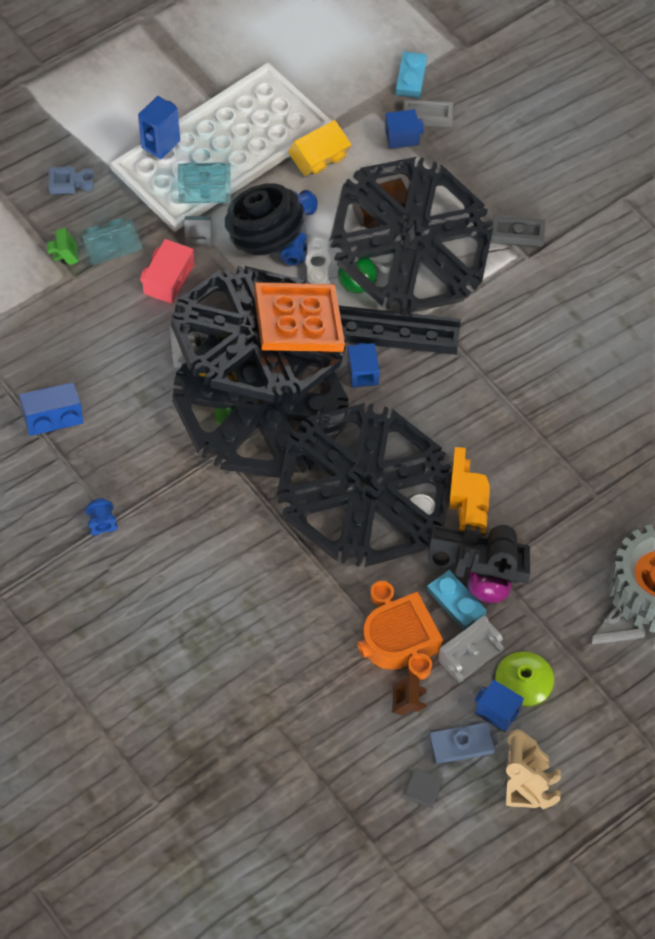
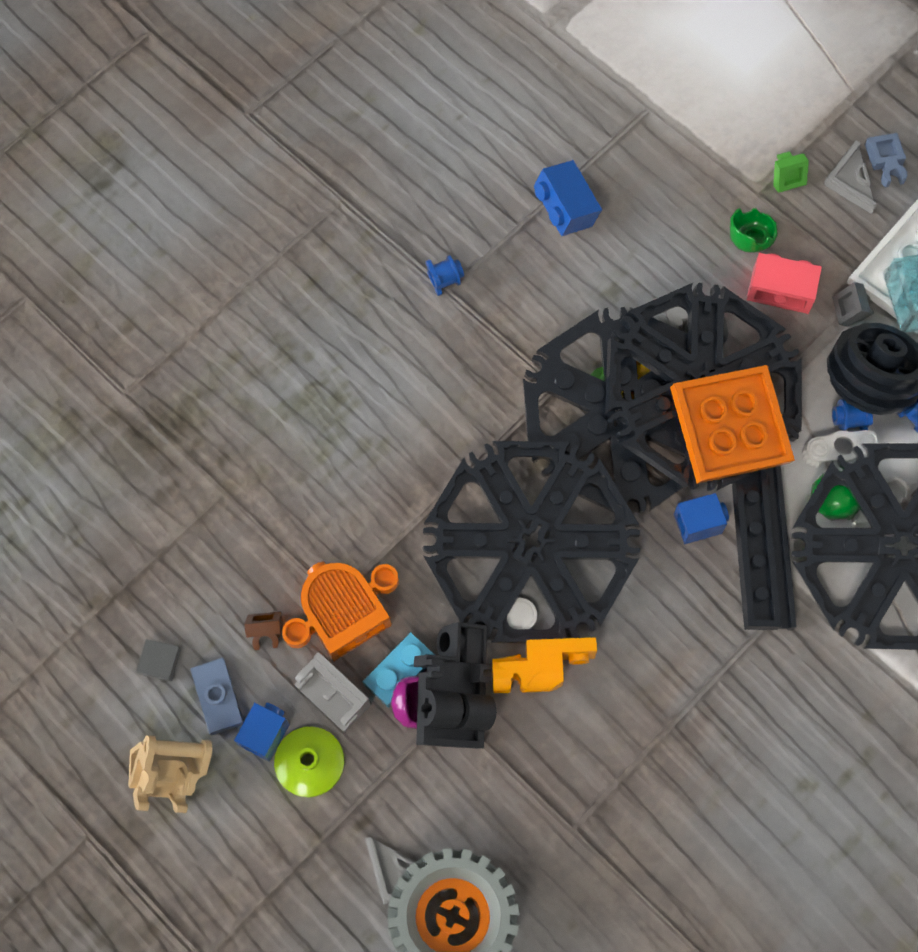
camera: 85 degrees right, 10 degrees up
clear light blue bracket [80,217,143,267] -> none
none -> green hair [729,208,778,253]
none -> light grey tile [823,140,877,214]

